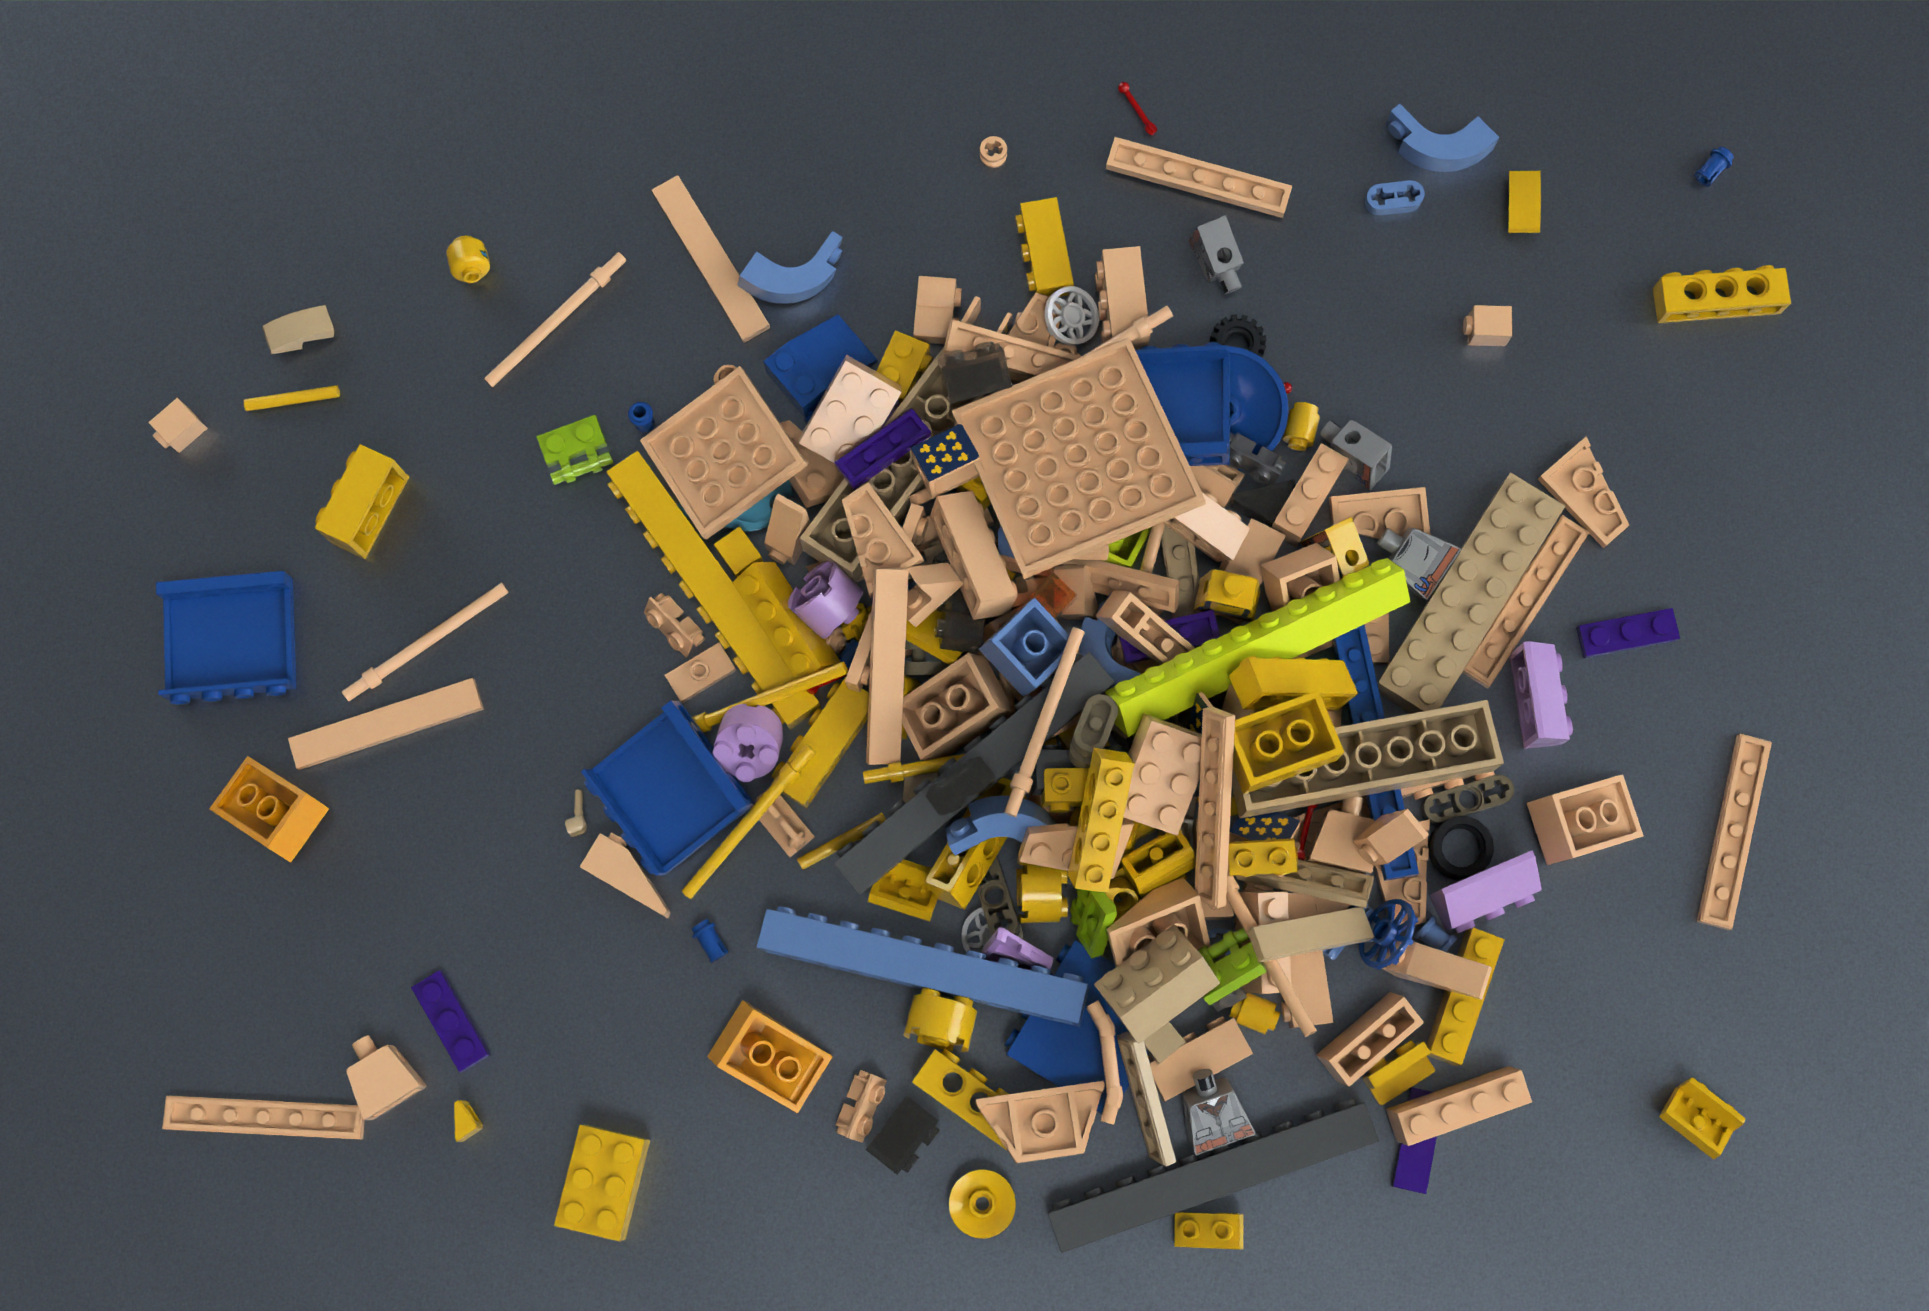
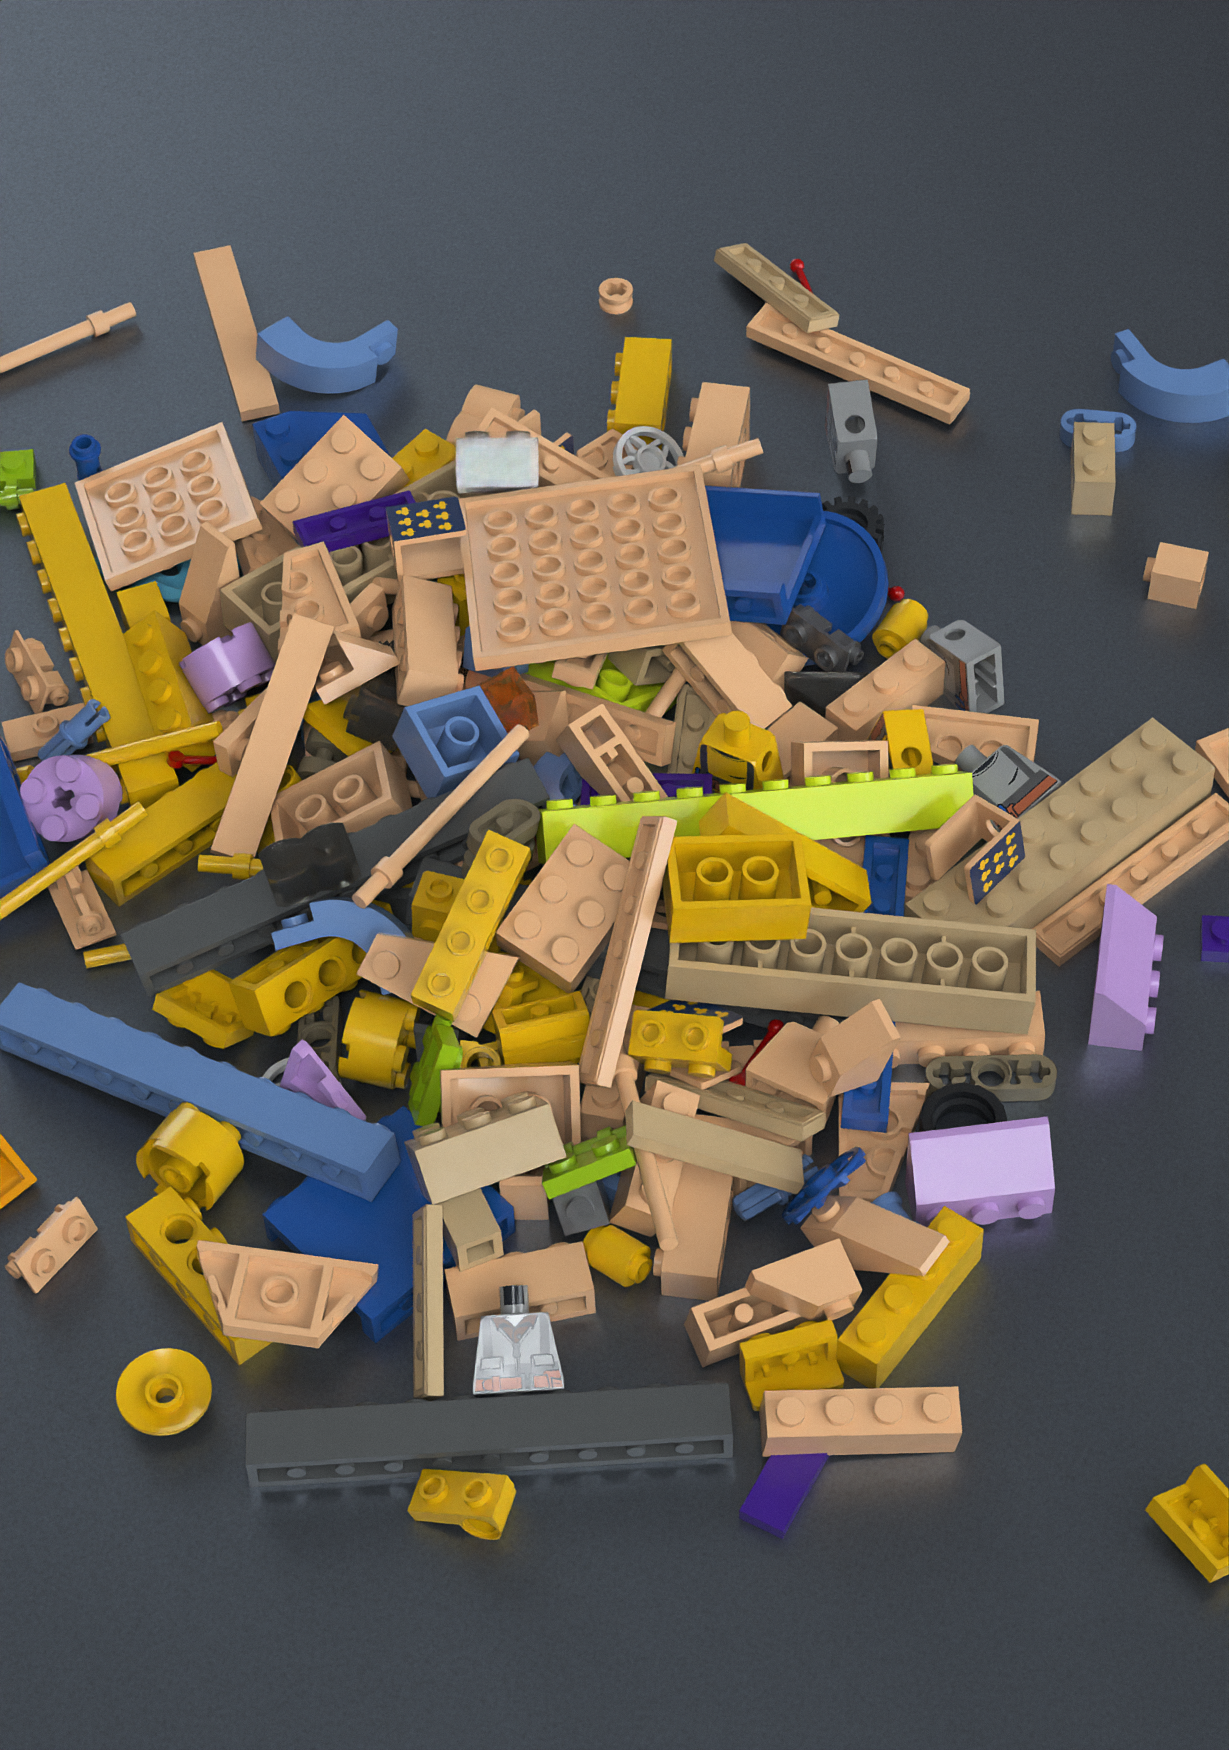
camera: 15 degrees right, 25 degrees down
clear smoke brick [866,1096,940,1175] -> none
light nougat piece [1086,1000,1123,1125] -> none
light nougat slope [1527,774,1644,865] -> none
none -> medium blue axle [38,699,110,762]
none -> tan tile [714,243,840,333]
none -> light nougat slope [745,1238,862,1320]
none -> light nougat piece [925,794,1025,904]
none -> tan brick [1071,422,1116,516]

